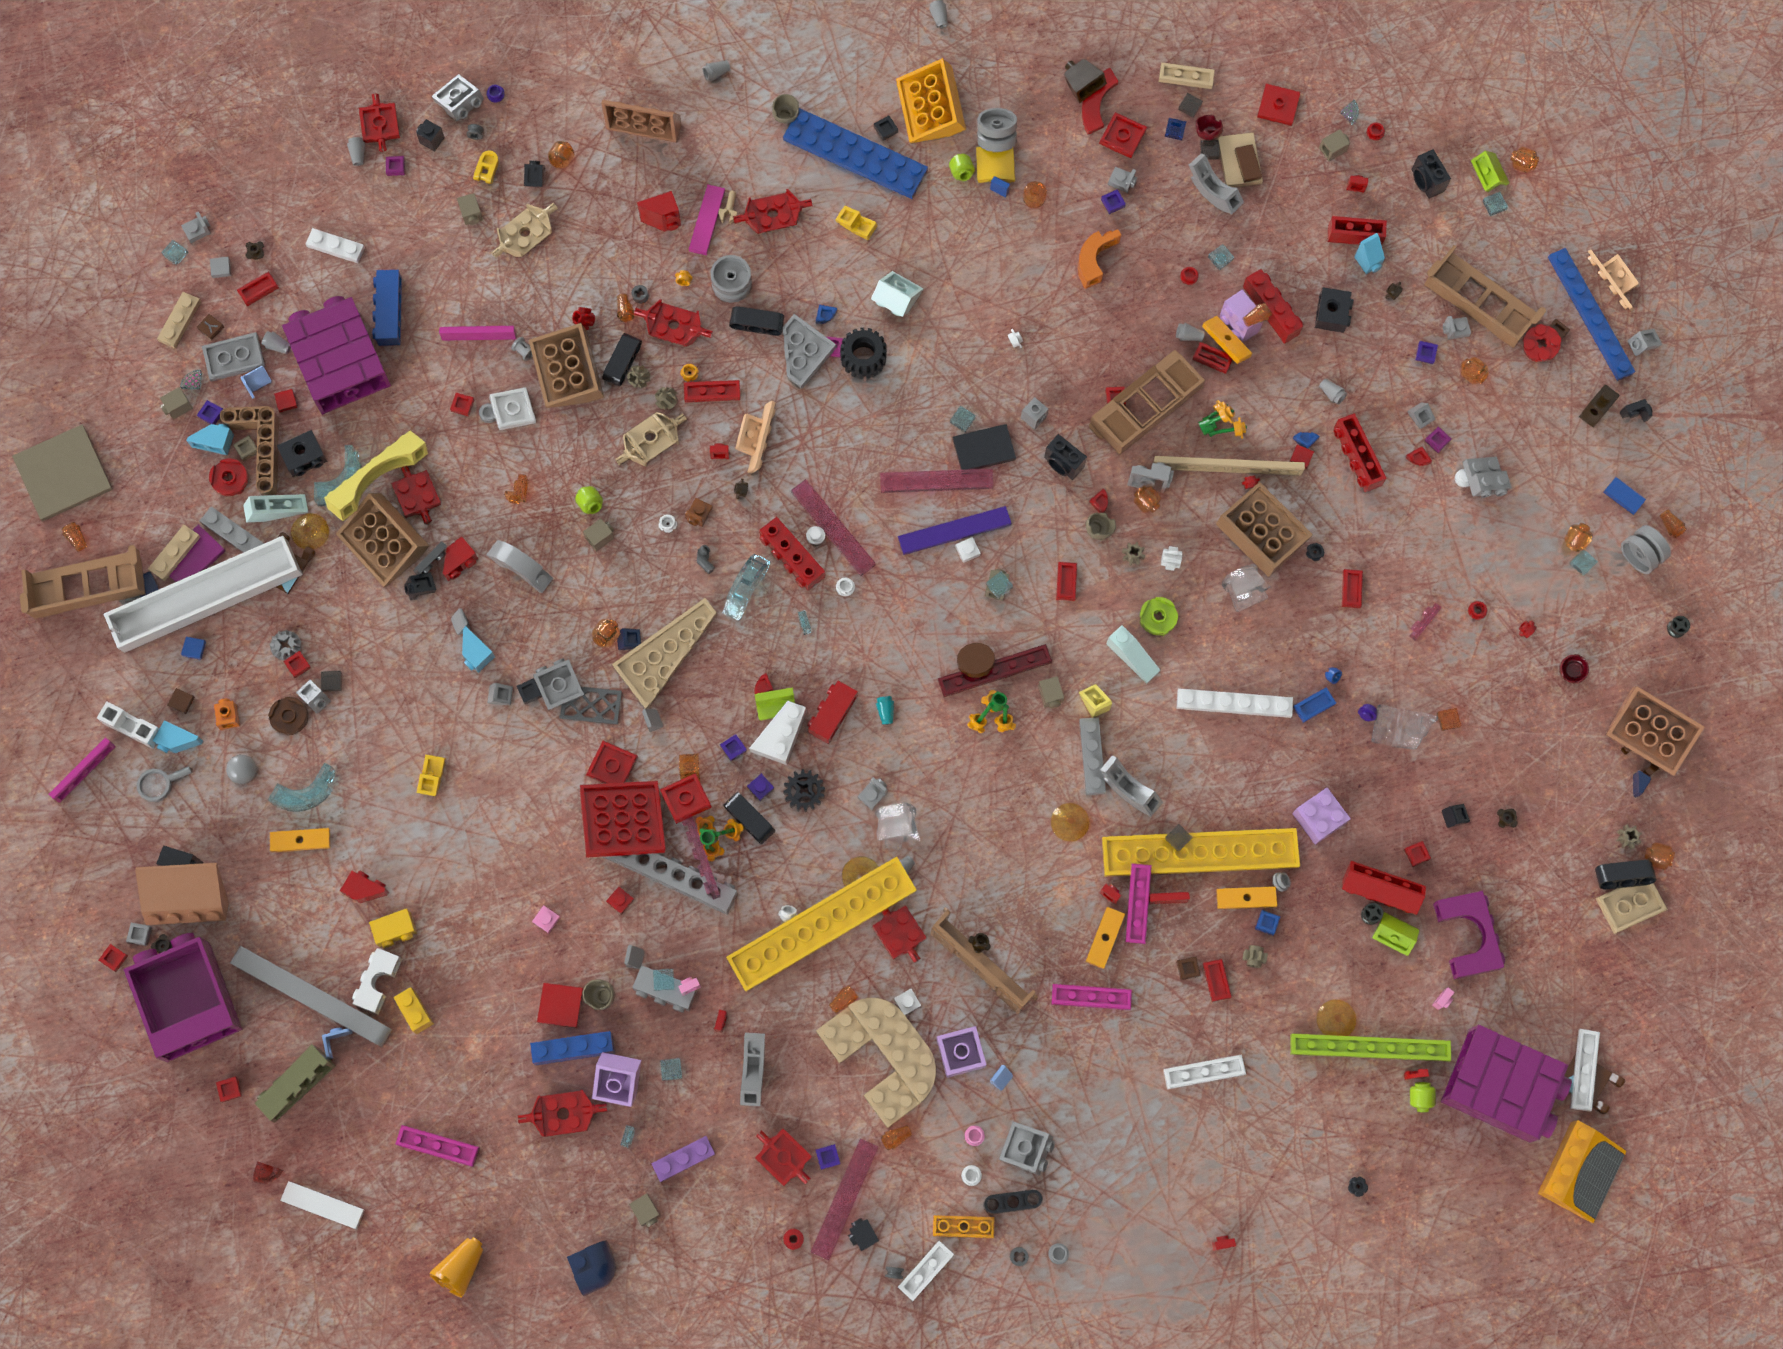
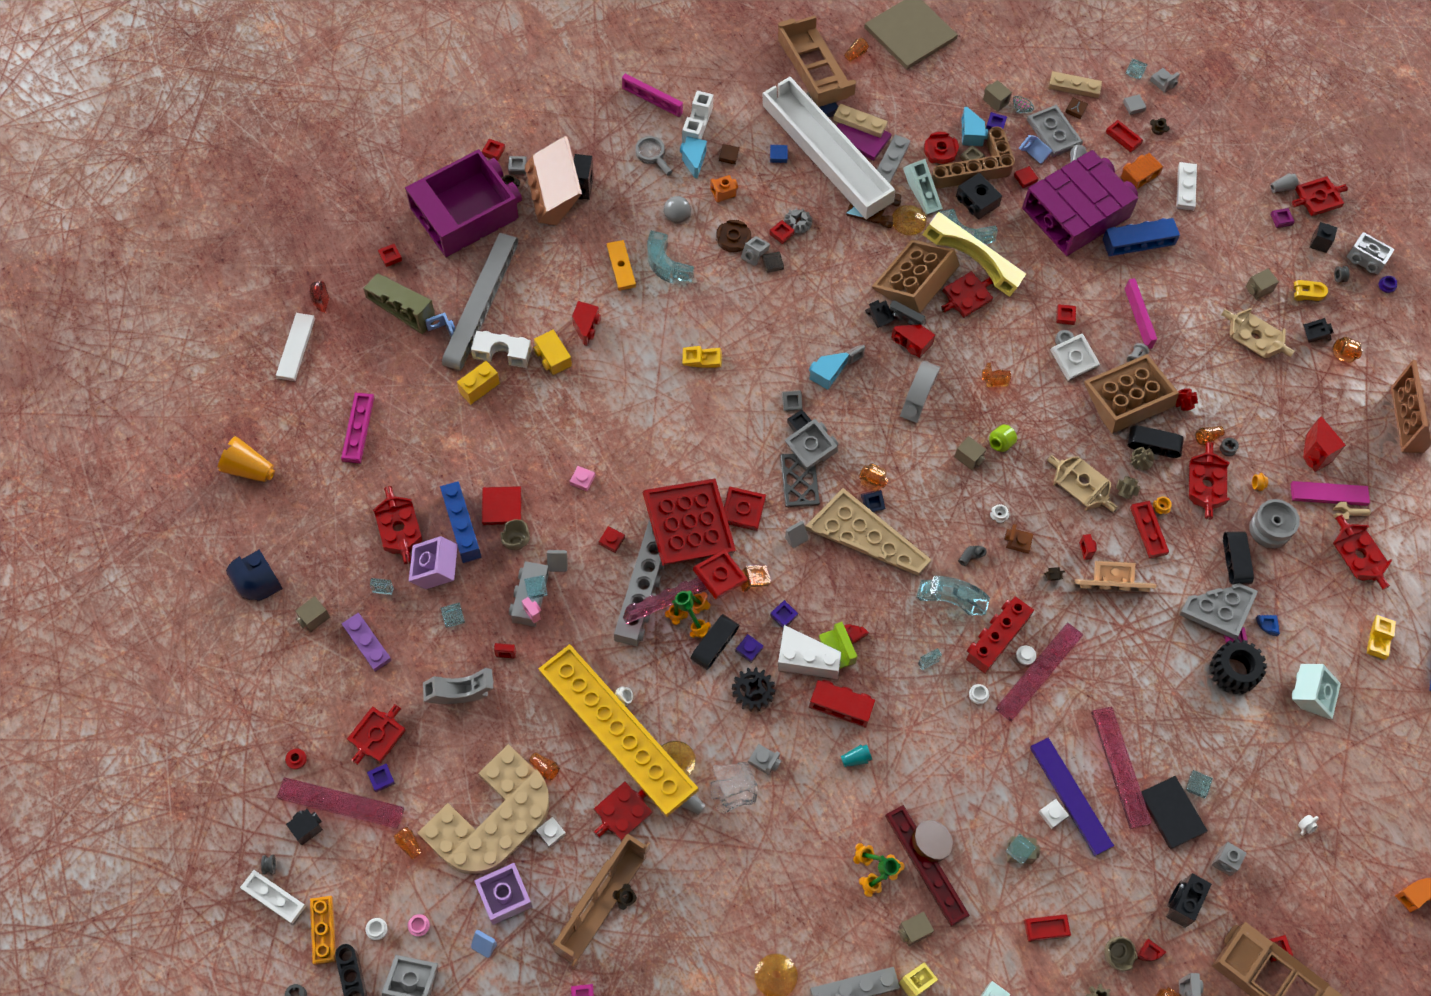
camera: 80 degrees right, 10 degrees down
none -> orange brick [1121,153,1164,189]

